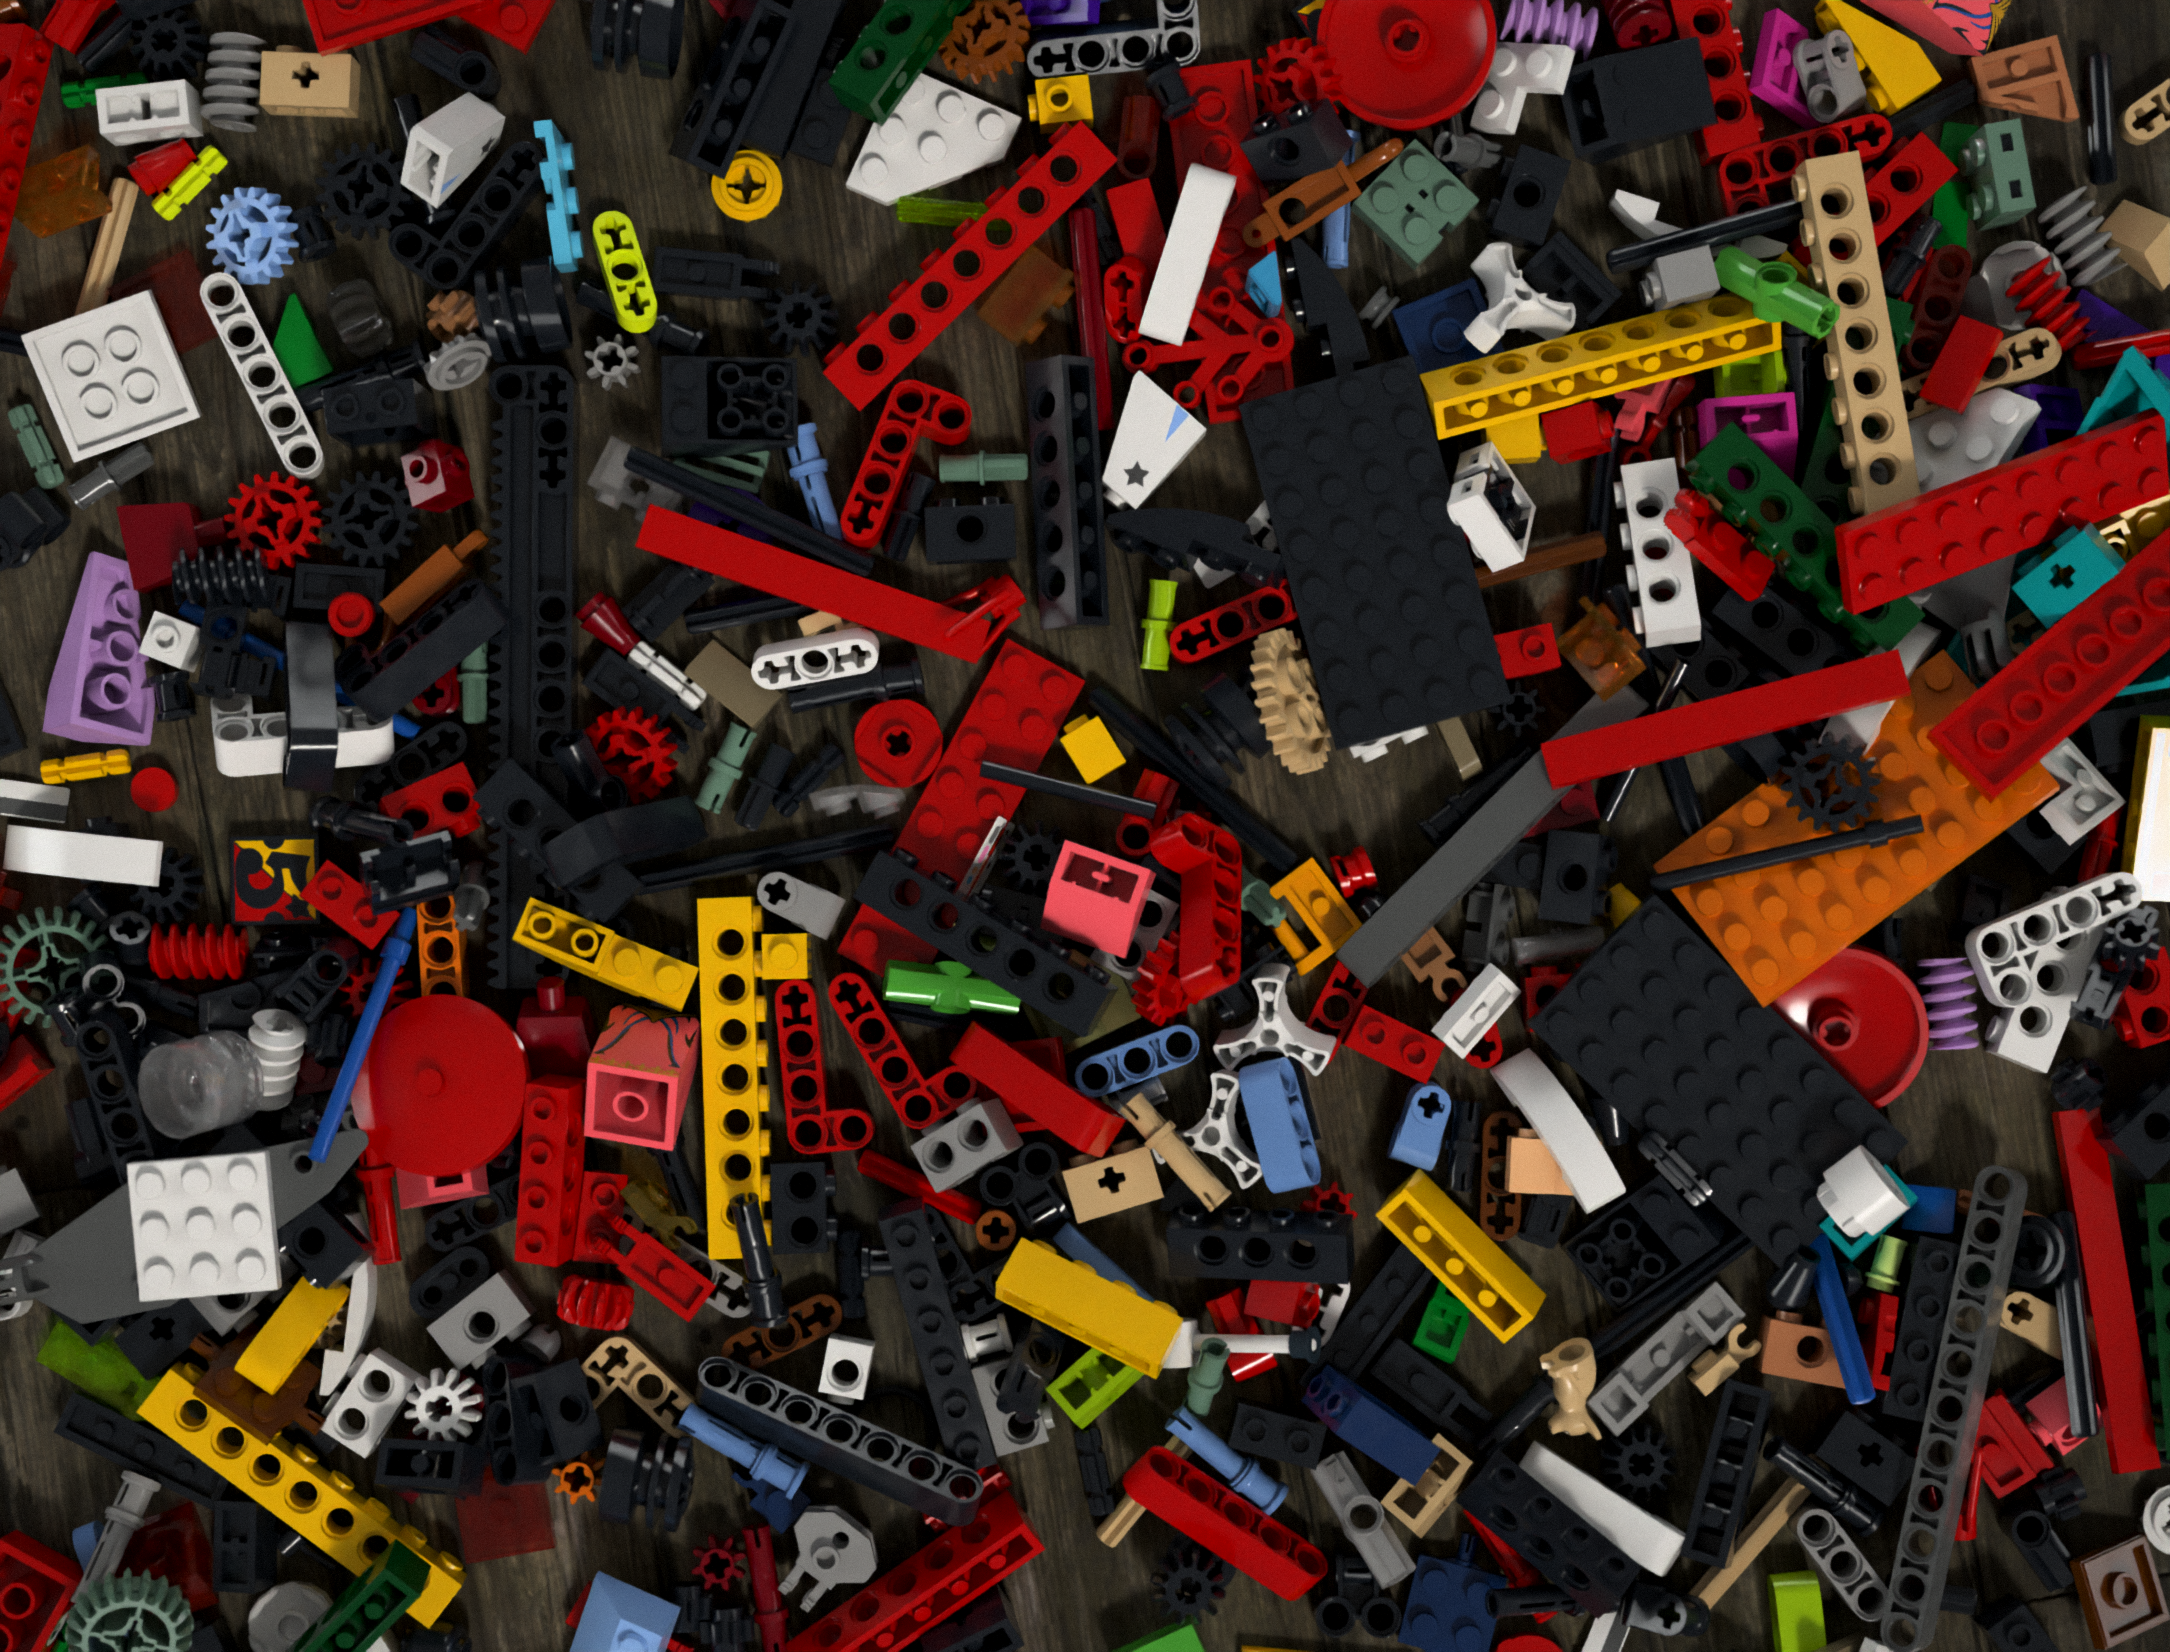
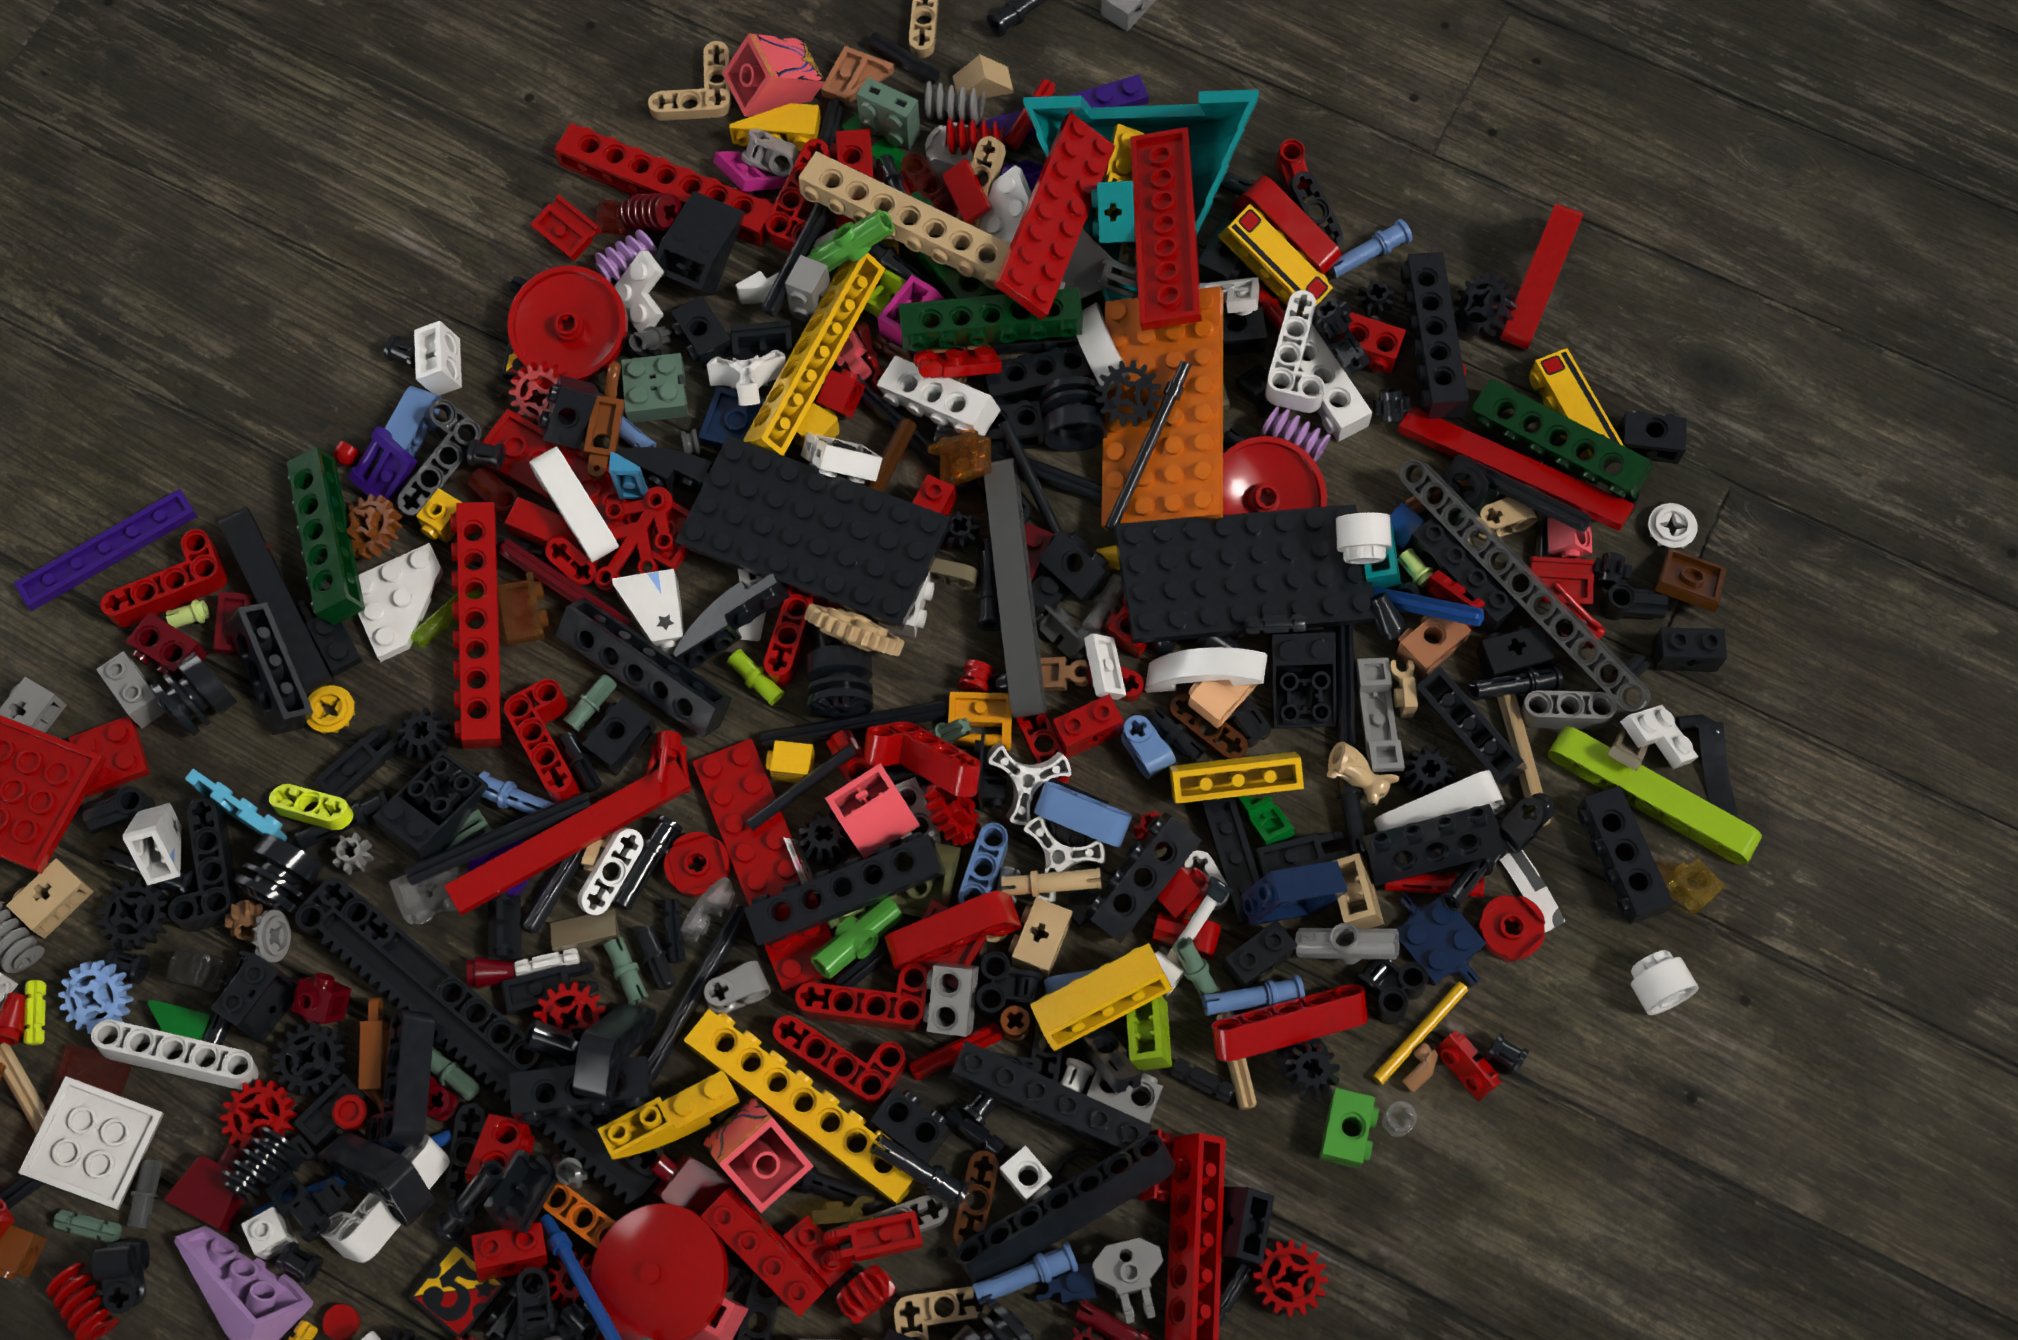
camera: 50 degrees left, 20 degrees down
yellow brick [761,933,812,980] -> none
red tile [1540,649,1911,790] -> none

